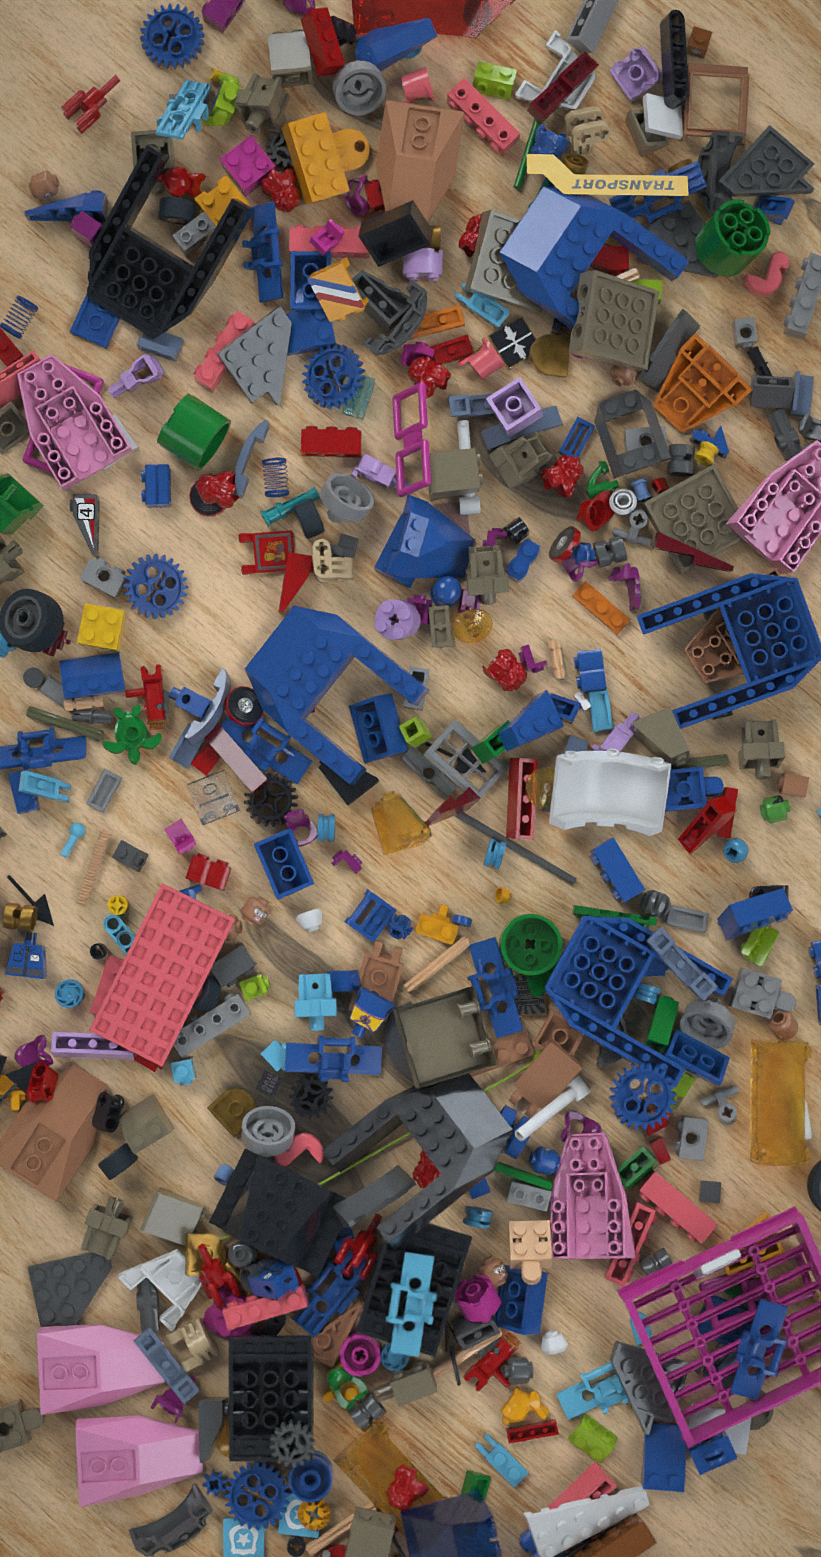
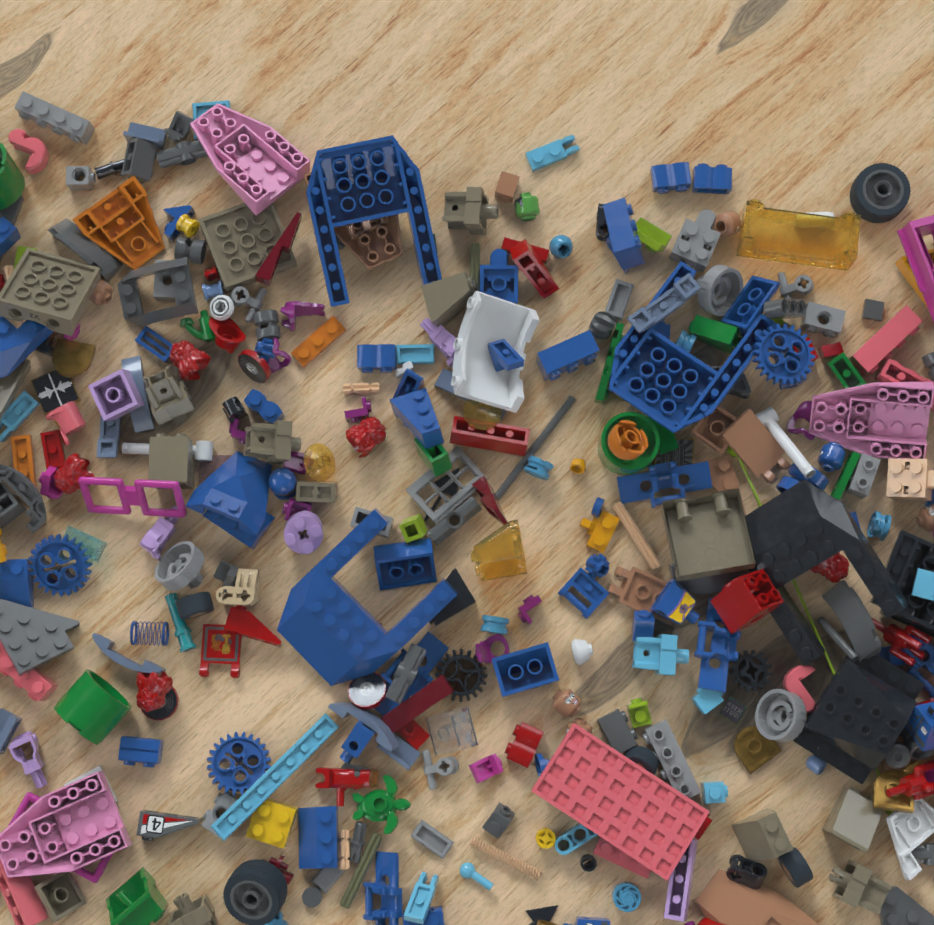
camera: 85 degrees left, 5 degrees down
red brick [301,426,362,458] -> none
none -> medium azure tile [210,713,339,841]
none -> dark grey piece [385,643,427,704]
none -> light grey piece [422,750,459,790]
none -> blue slope [488,339,524,372]
none -> orange cylinder [608,420,648,461]
none -> red brick [710,569,784,634]
none -> dark grey beam [764,298,806,319]
none -> dark grey bar [817,617,859,662]

